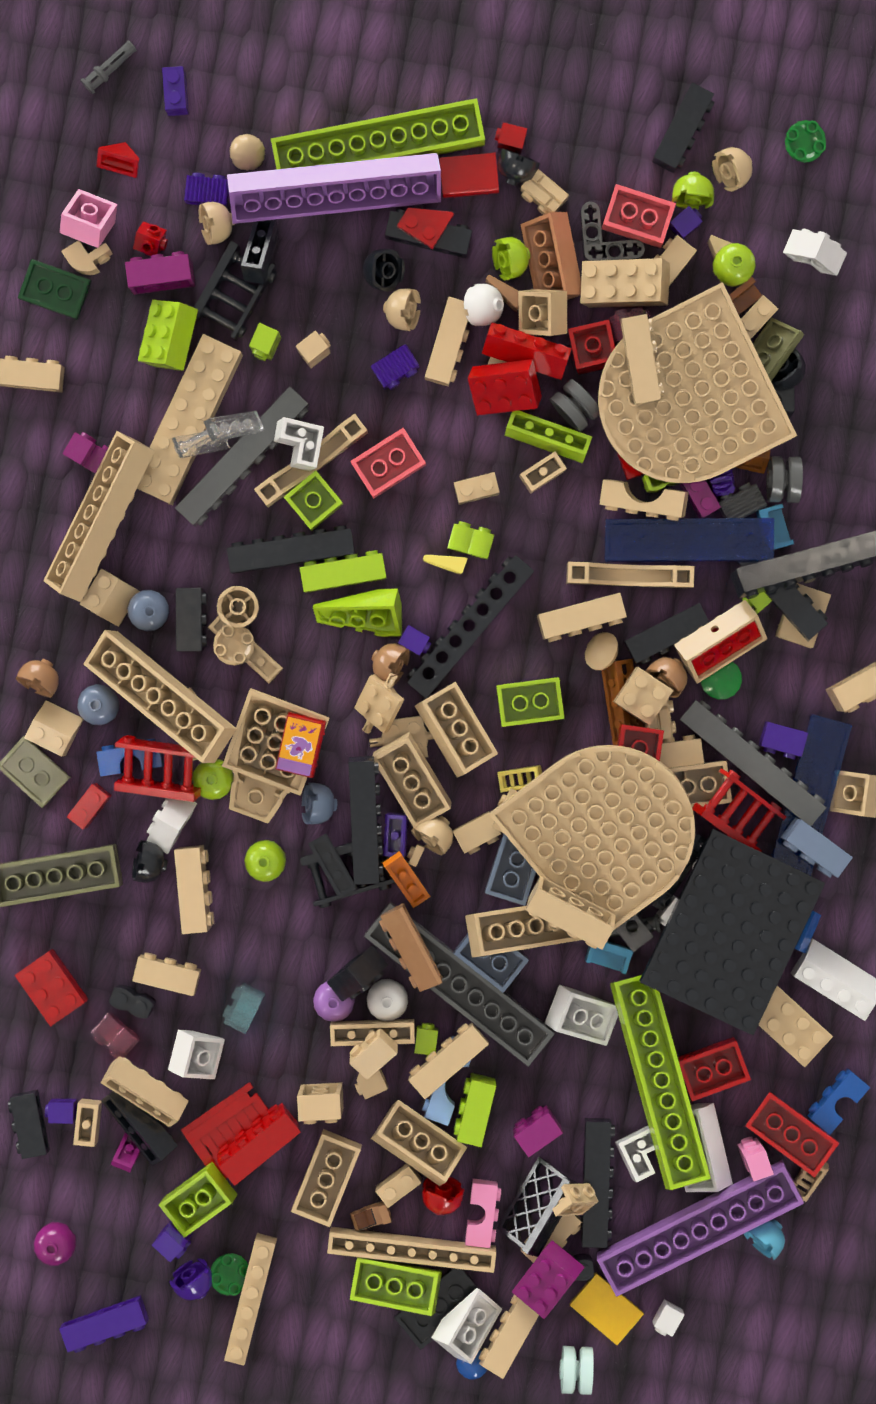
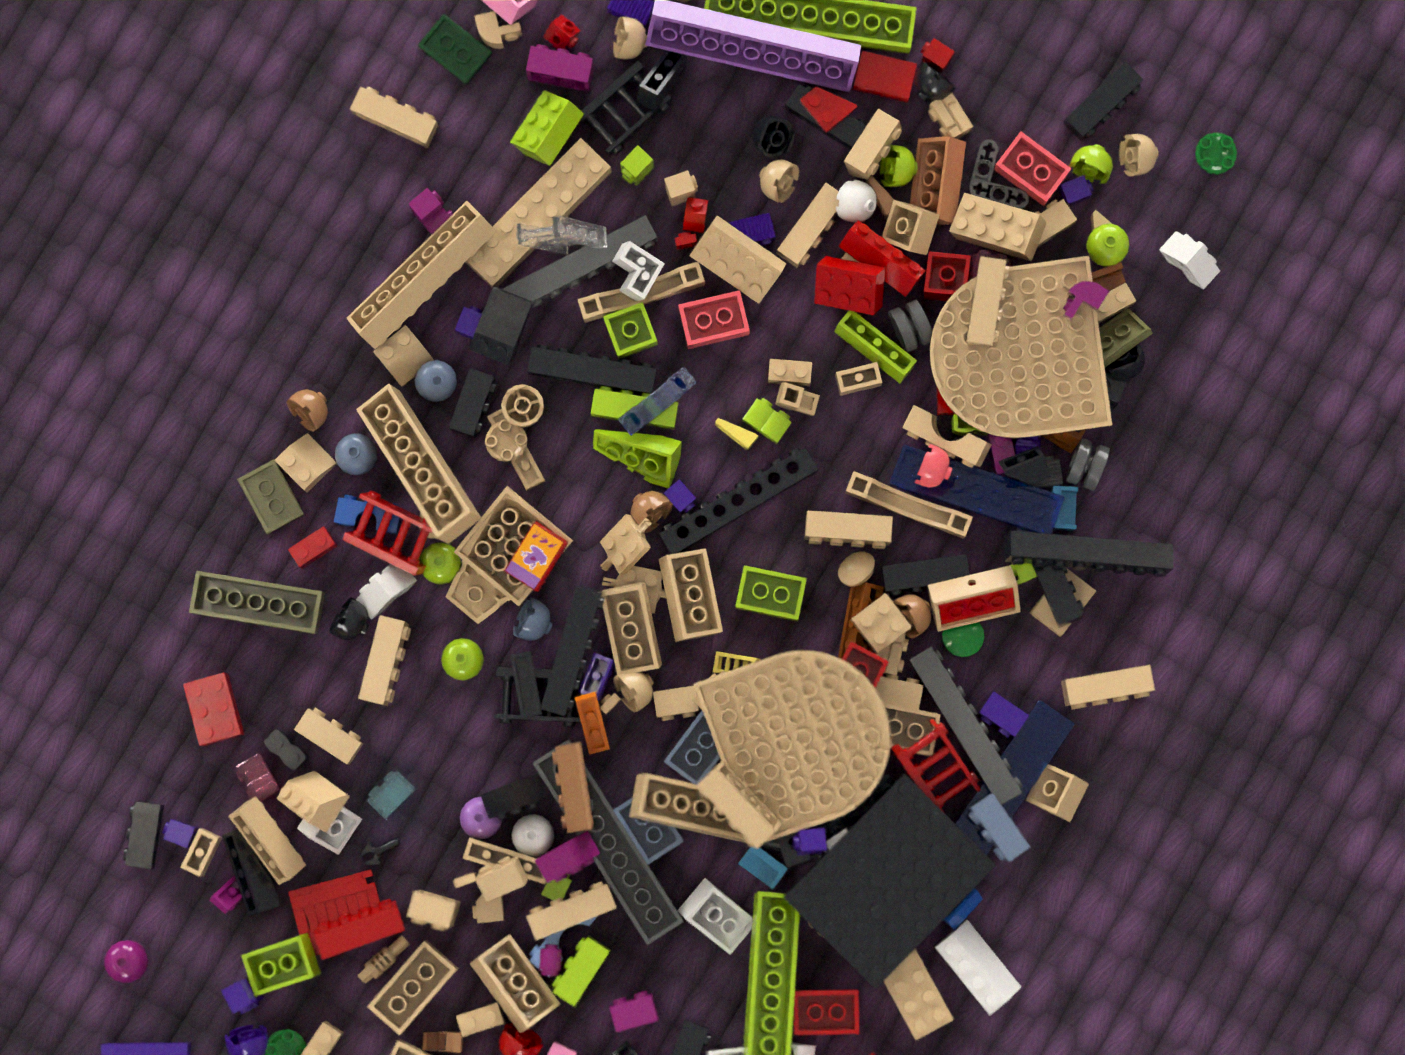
camera: 25 degrees right, 5 degrees down
none -> tan slope [276,771,350,832]
none -> tan hinge [358,935,410,983]
none -> black bar [361,838,400,865]
none -> tan tile [454,872,478,888]
none -> dark purple brick [455,306,482,340]
none -> black slope [469,286,533,365]
none -> magenta brick [535,831,600,883]
none -> magenta brick [539,944,562,976]
none -> slope [618,366,697,436]
none -> red plate [675,232,697,250]
none -> red brick [683,197,708,233]
none -> tan brick [690,216,786,304]
none -> tan brick [775,382,820,416]
none -> dark purple brick [793,828,827,856]
none -> tan slope [844,109,902,180]
none -> coral cylinder [915,444,952,488]
none -> black slope [998,446,1050,484]
none -> magenta brick [1063,281,1109,320]

